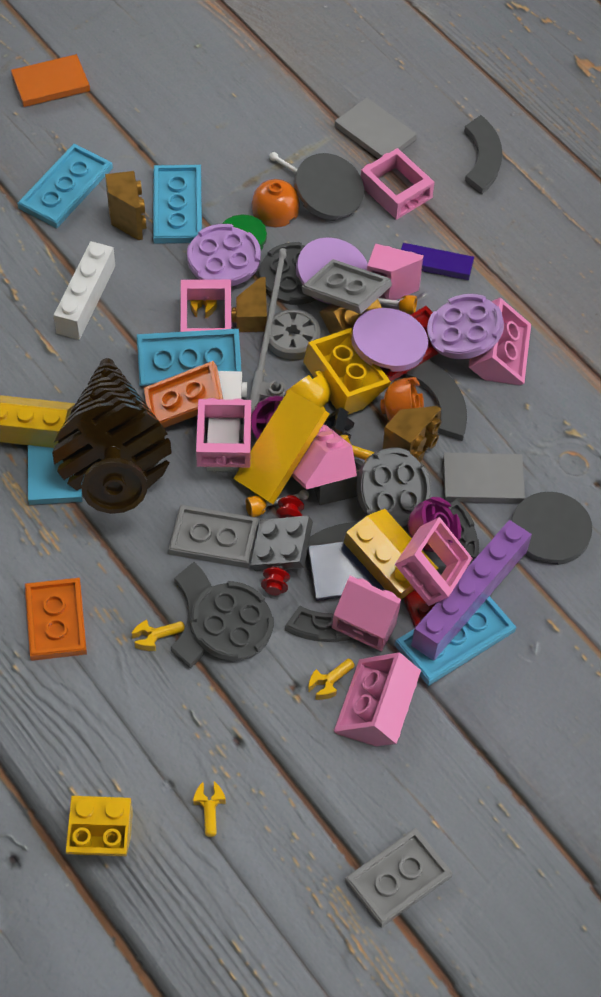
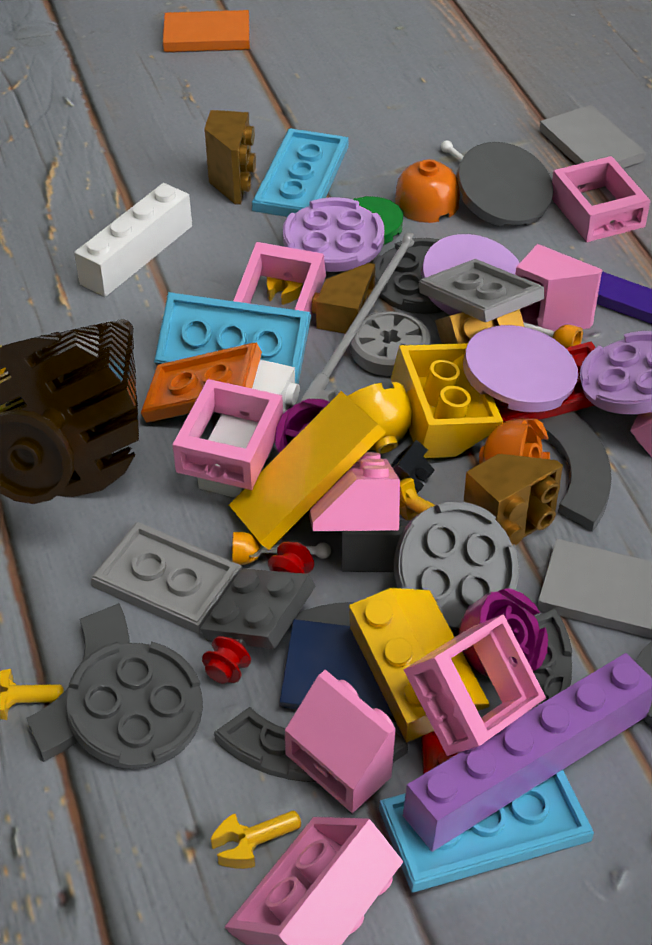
camera: 20 degrees right, 10 degrees down
medium azure tile [17,144,113,228] -> none

